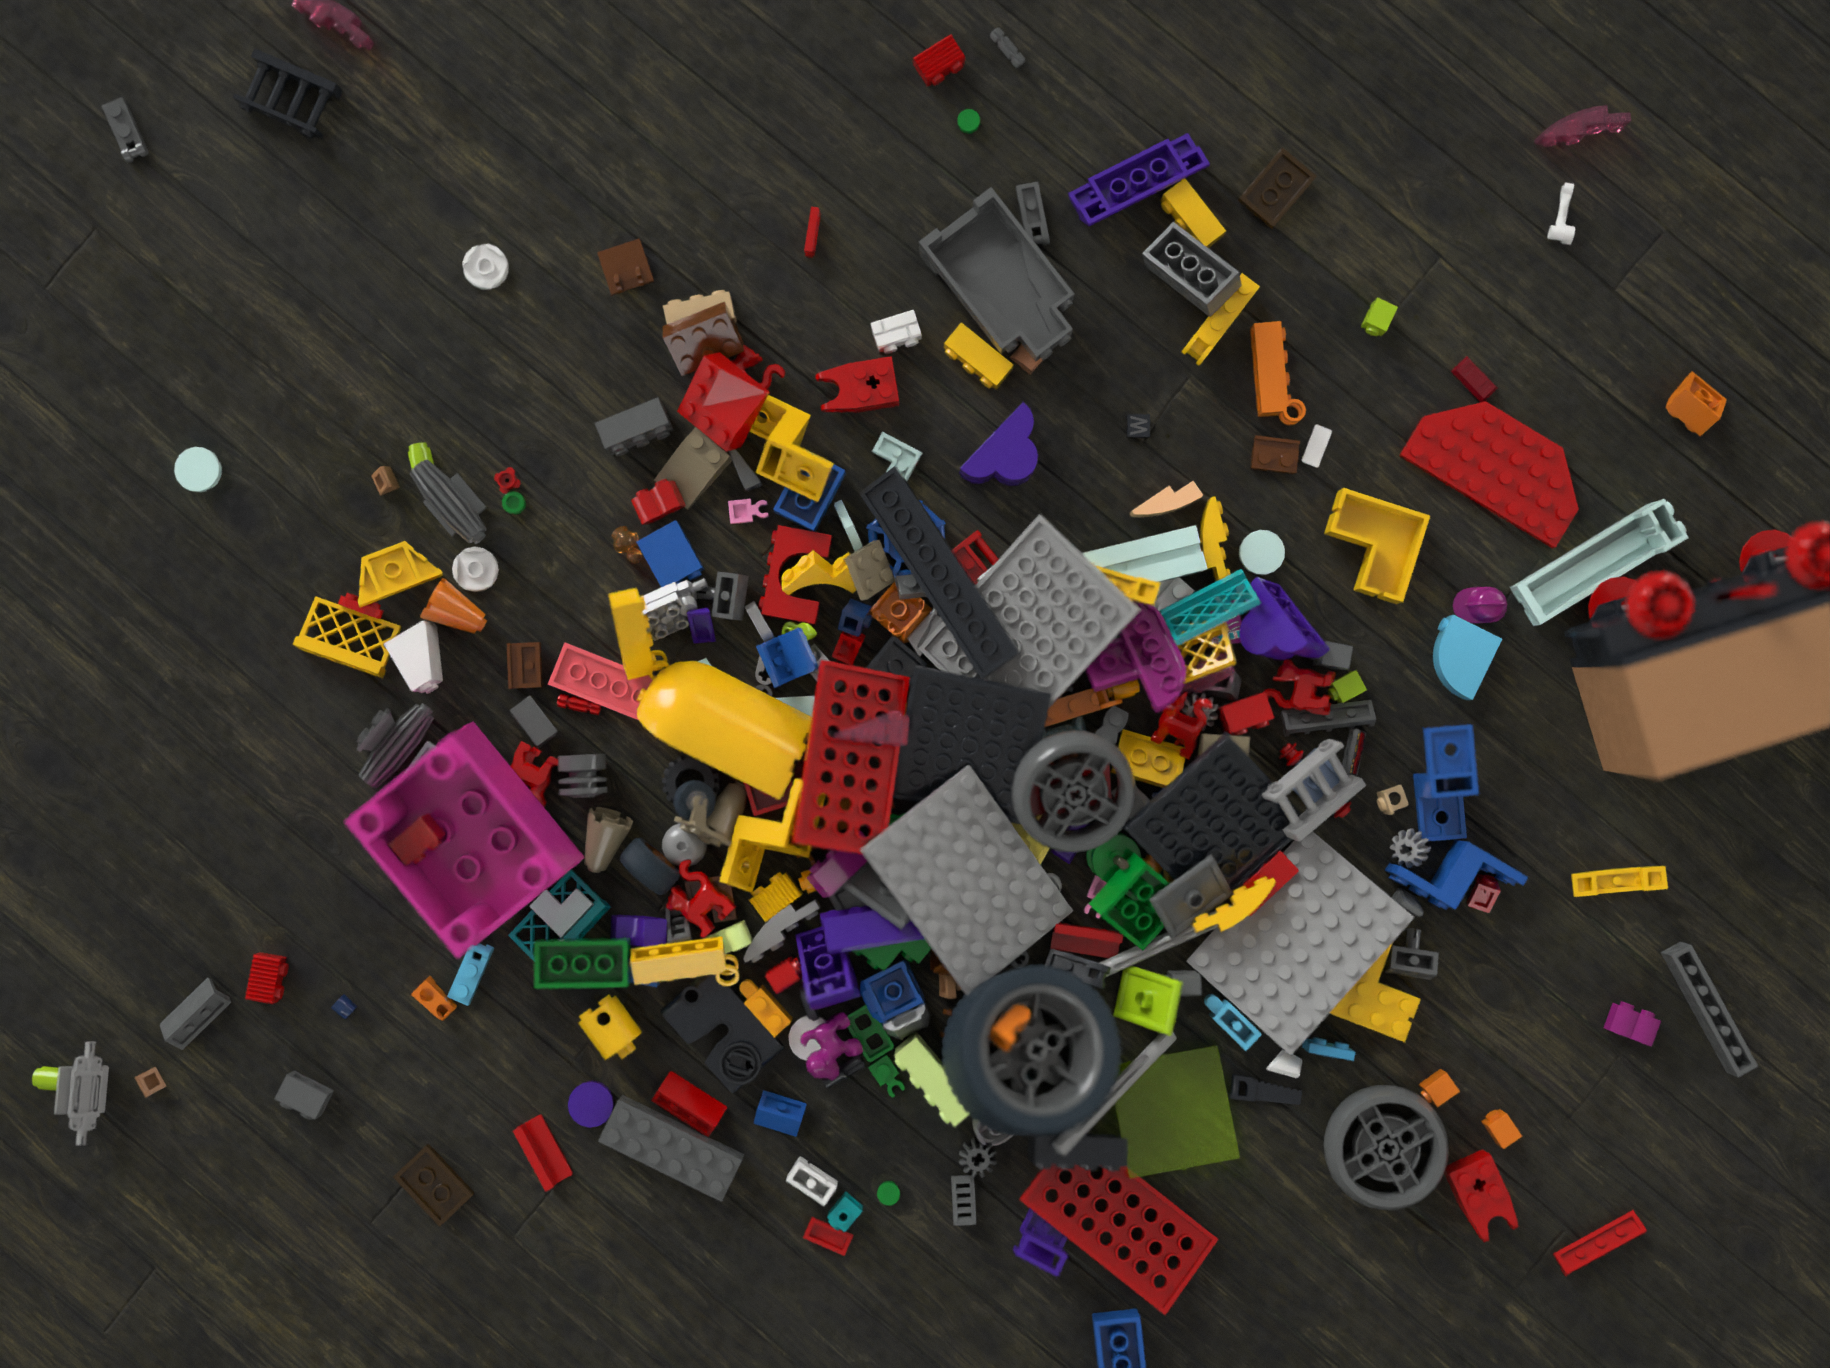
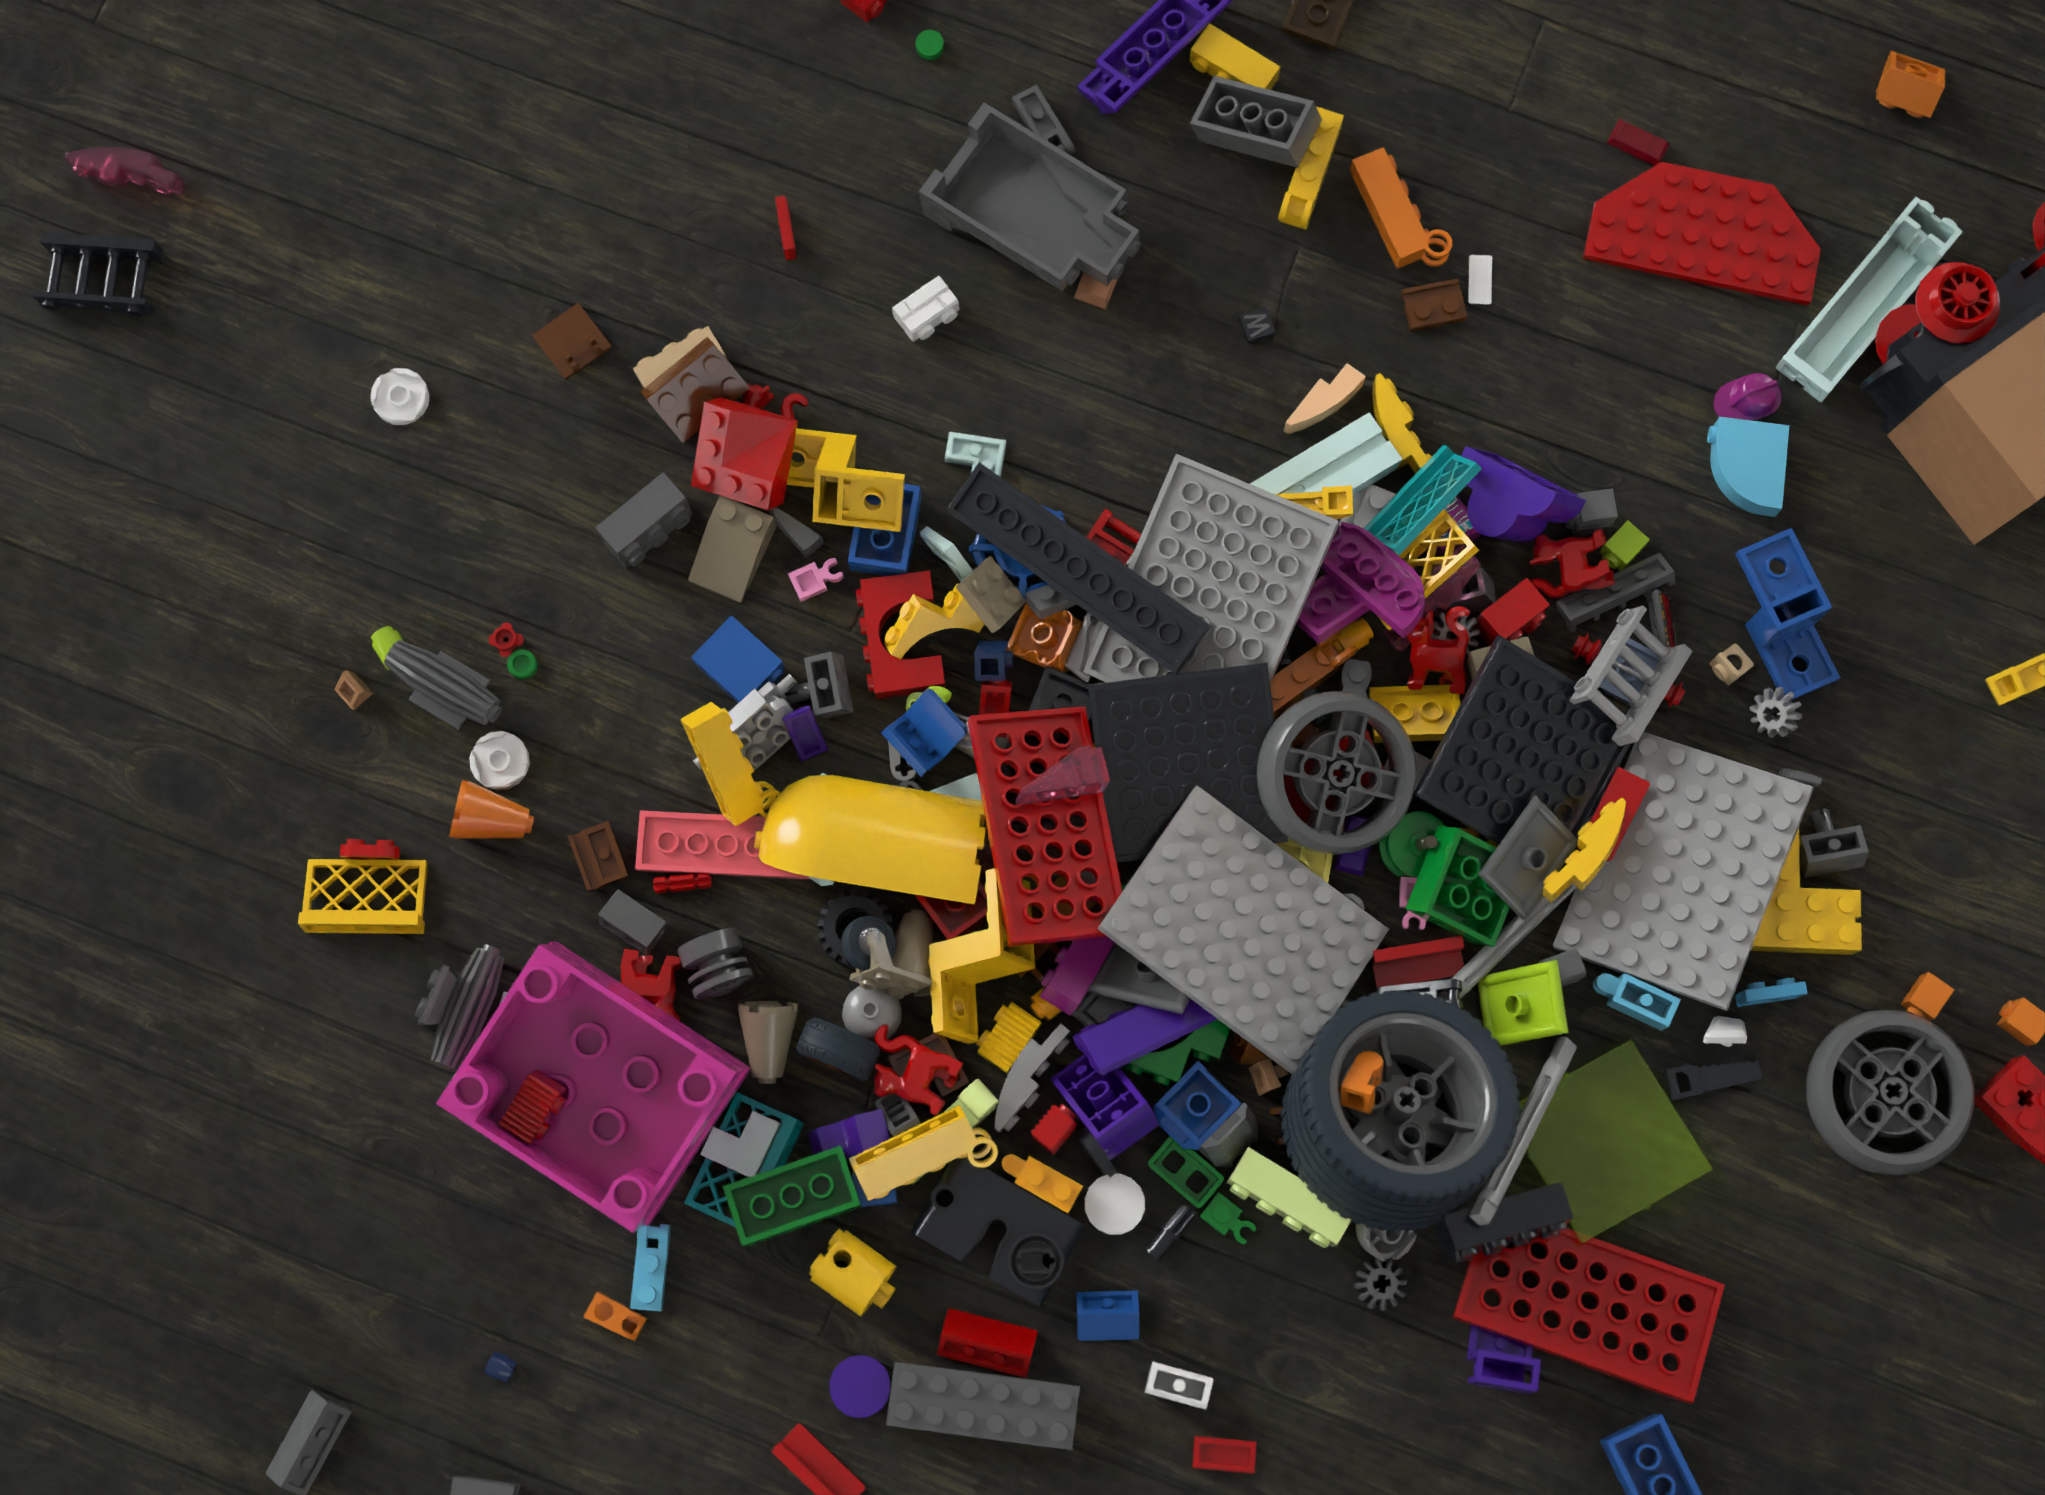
camera: 15 degrees left, 10 degrees down
light aqua tile [174,447,222,492] -> none
red brick [245,952,289,1004] -> none
yellow wing [358,541,443,608] -> none
white slope [384,620,443,694] -> none
clear orange animal [611,526,642,564] -> none
red brick [631,479,686,525] -> none
light grey beam [744,601,775,642] -> none
magenta animal [800,1012,863,1080] -> none
red brick [815,356,899,413] -> none
teal brick [827,1191,863,1232] -> none
green tile [877,1181,900,1206] -> none
yellow brick [944,323,1014,390] -> none
dark grey slope [951,1175,976,1226] -> none
dark purple brick [959,402,1038,486] -> none
light aqua tile [1239,530,1285,575] -> none
yellow piece [1324,488,1430,604] -> none
lime brick [1361,298,1398,336] -> none
blue bracket [1385,840,1528,910] -> none
red bracket [1467,873,1501,913] -> none

